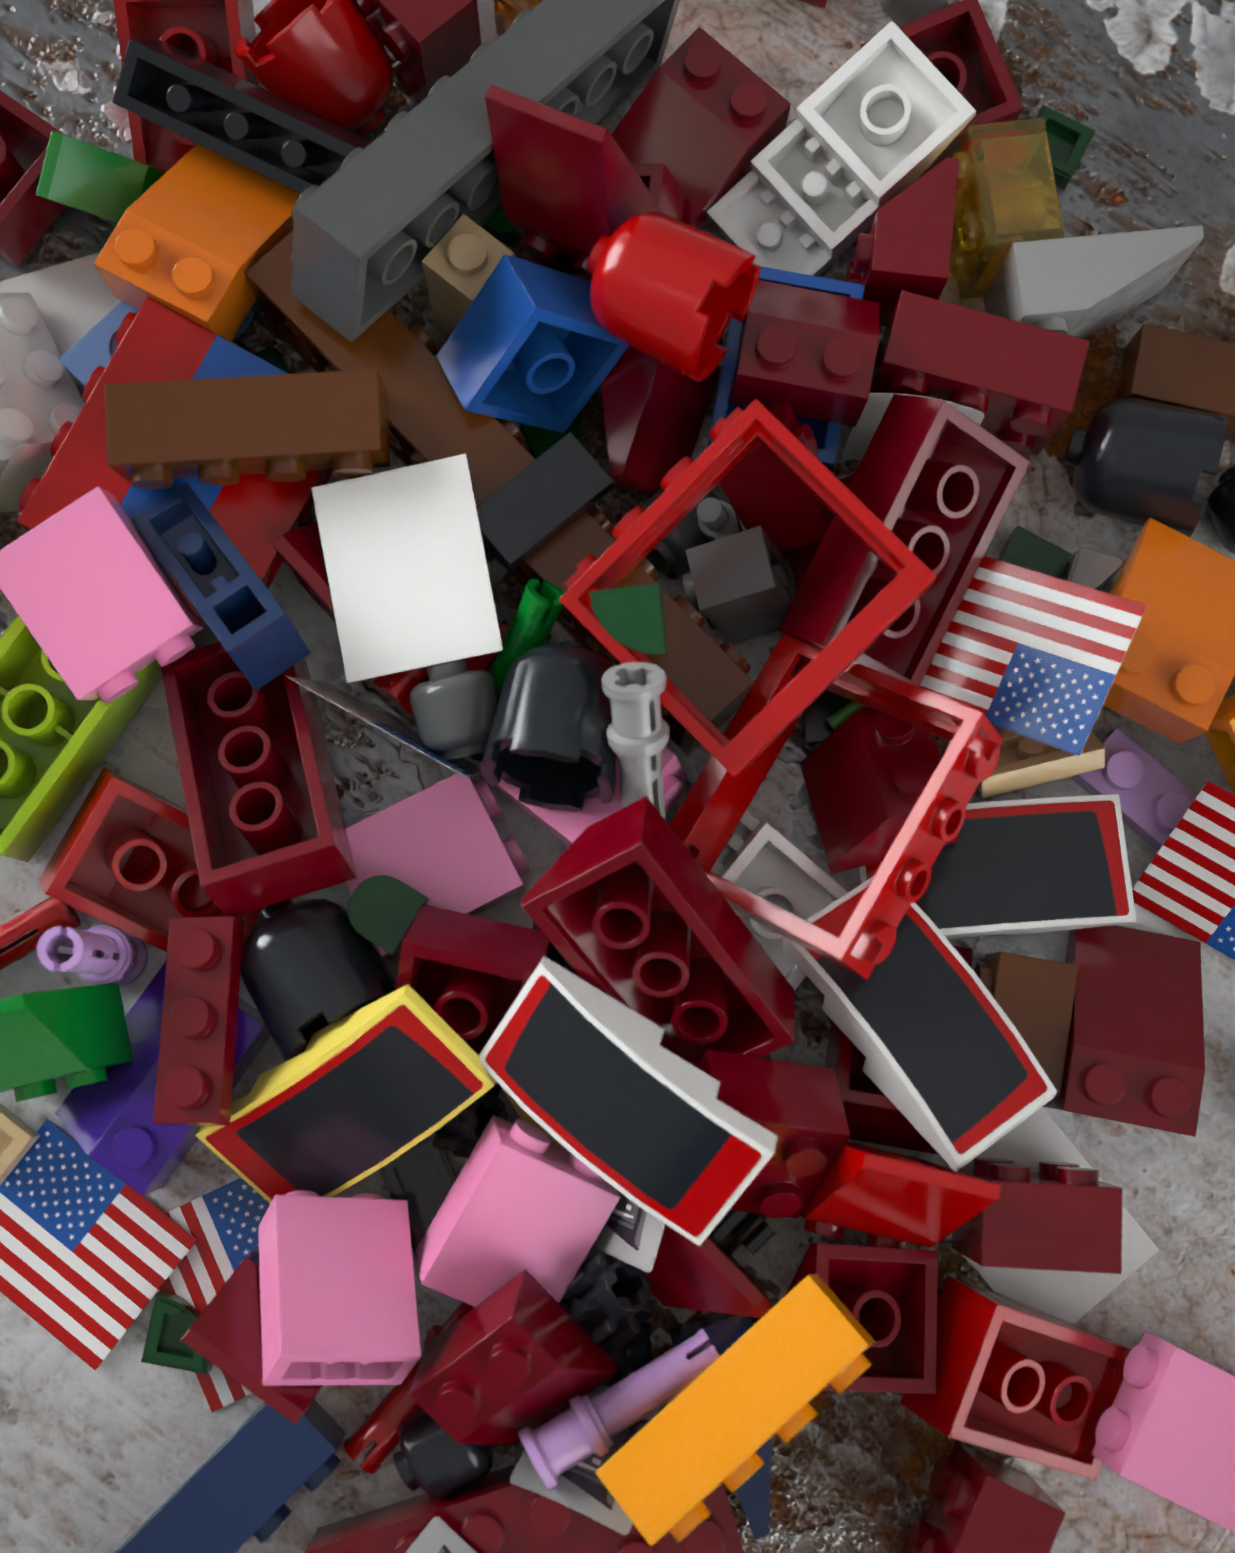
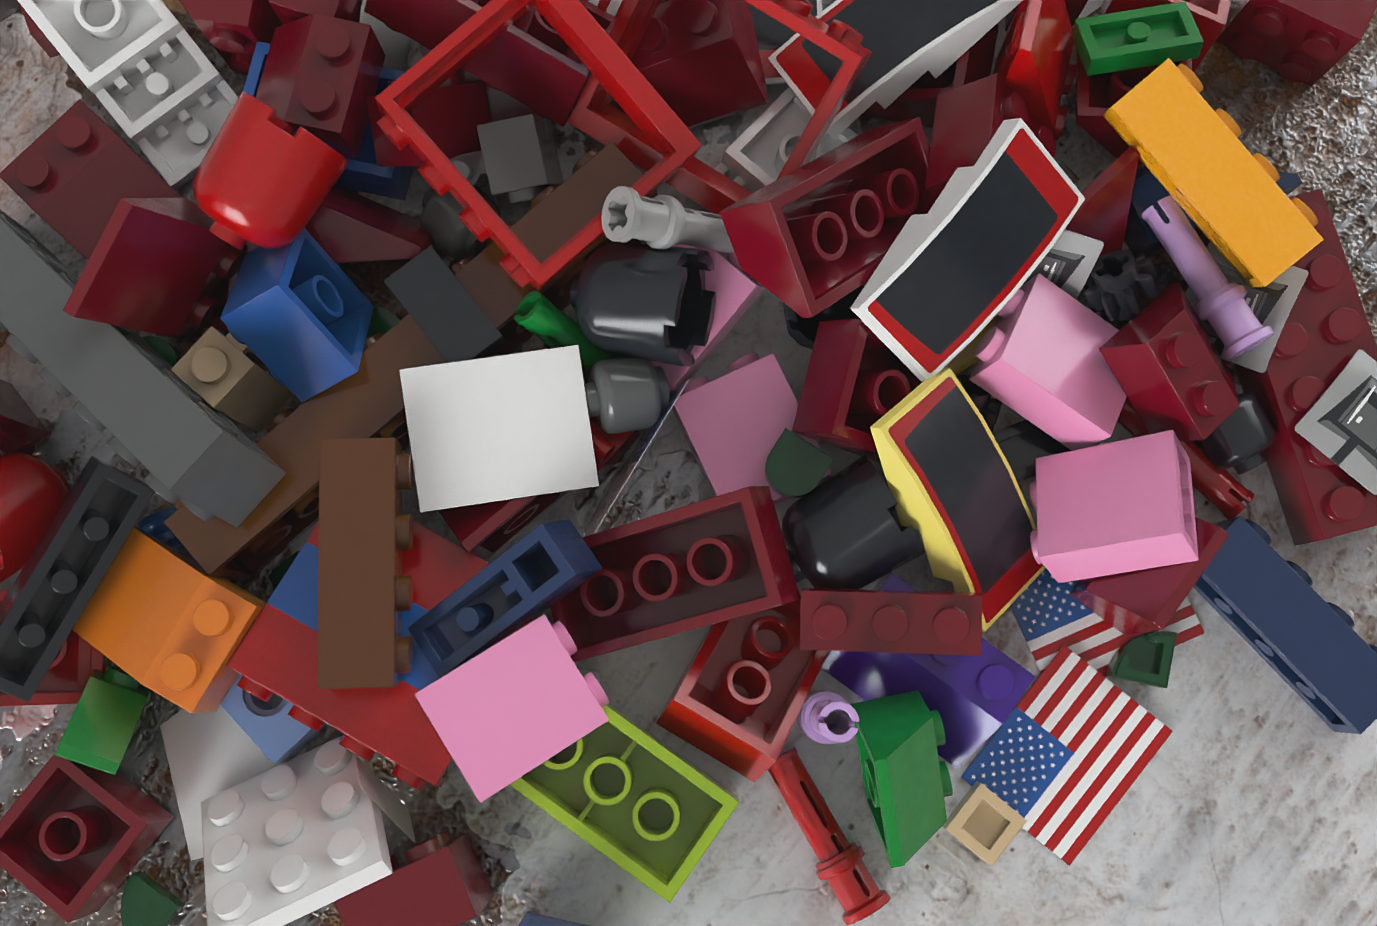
camera: 80 degrees left, 0 degrees up
dark green tile [589,583,668,656] -> none
none -> green plate [1072,1,1204,76]

